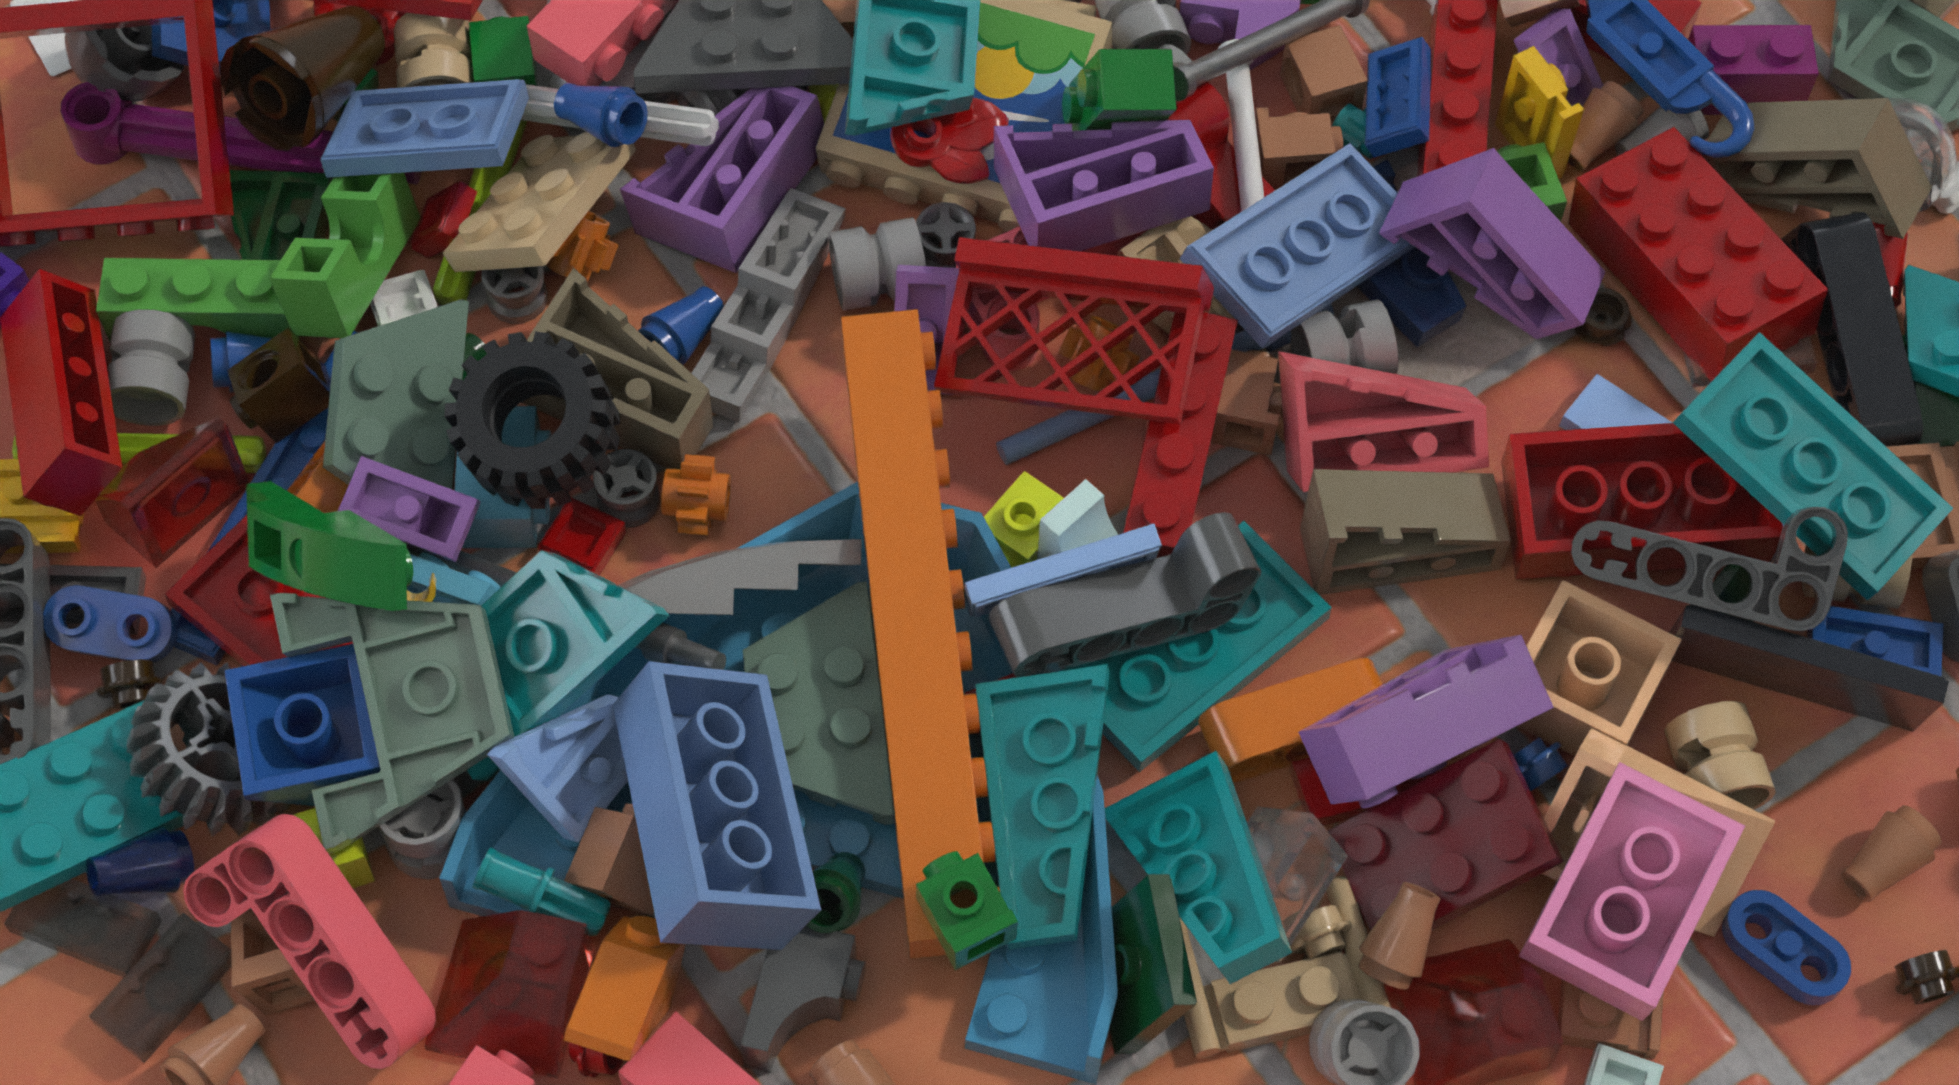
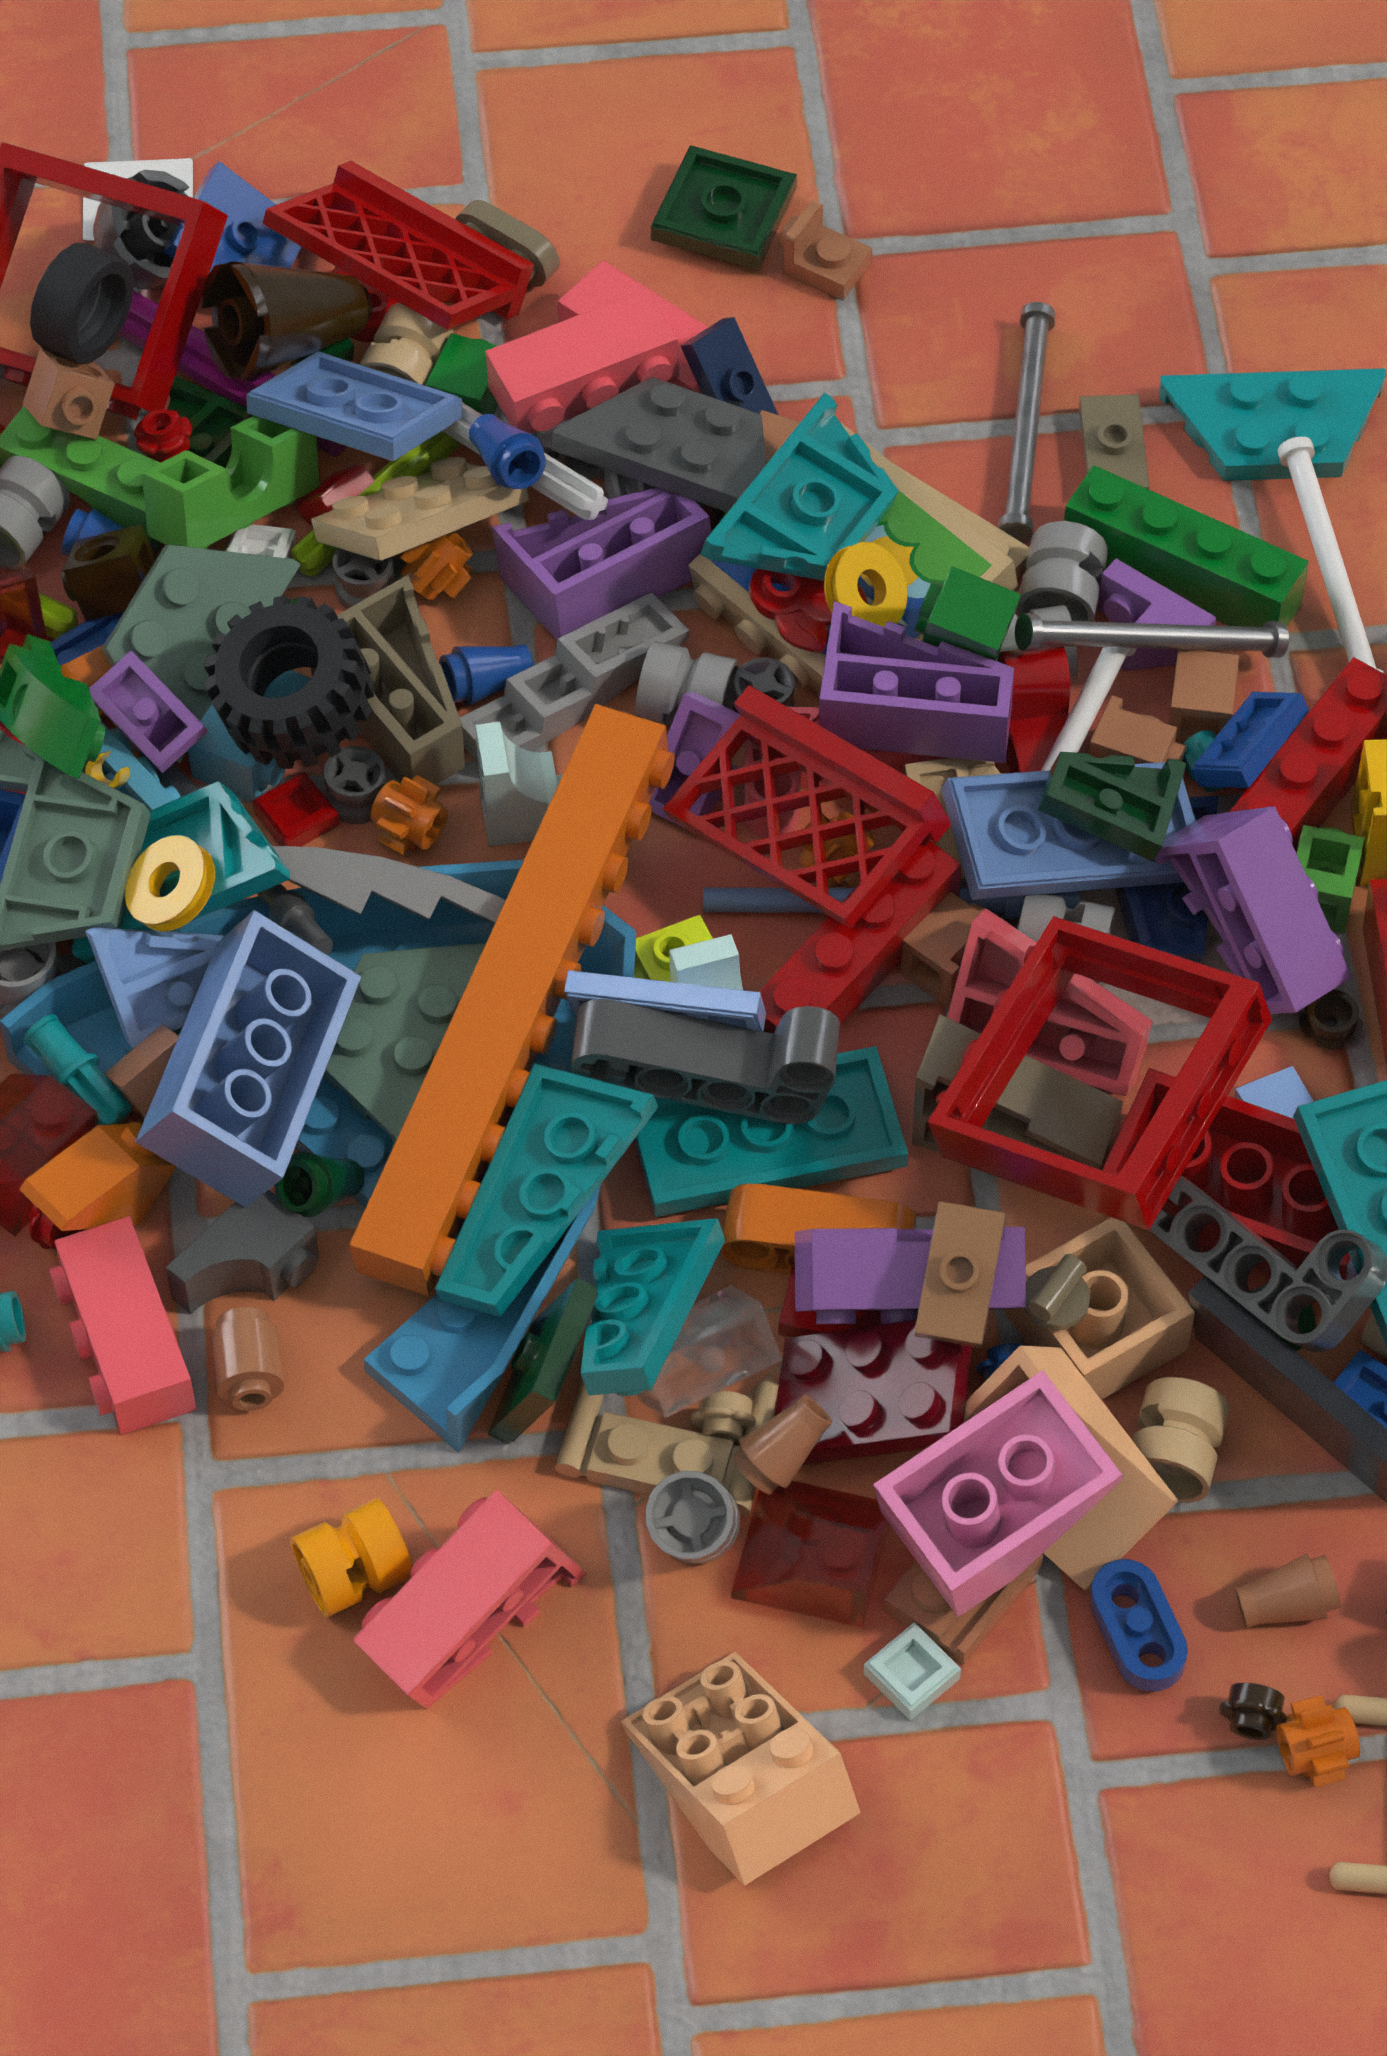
camera: 30 degrees right, 5 degrees down
green brick [916,851,1018,970] -> none
none -> nougat brick [23,348,115,440]
none -> black tyre [30,243,134,364]
none -> yellow piece [125,835,215,932]
none -> red plate [134,409,192,463]
none -> light aqua arch [475,722,563,847]
none -> yellow piece [824,542,907,627]
none -> medium nougat plate [914,1201,1006,1348]
none -> red window [928,916,1272,1231]
none -> dark tan plate [1024,1254,1090,1330]
none -> dark green wing [1038,751,1187,862]

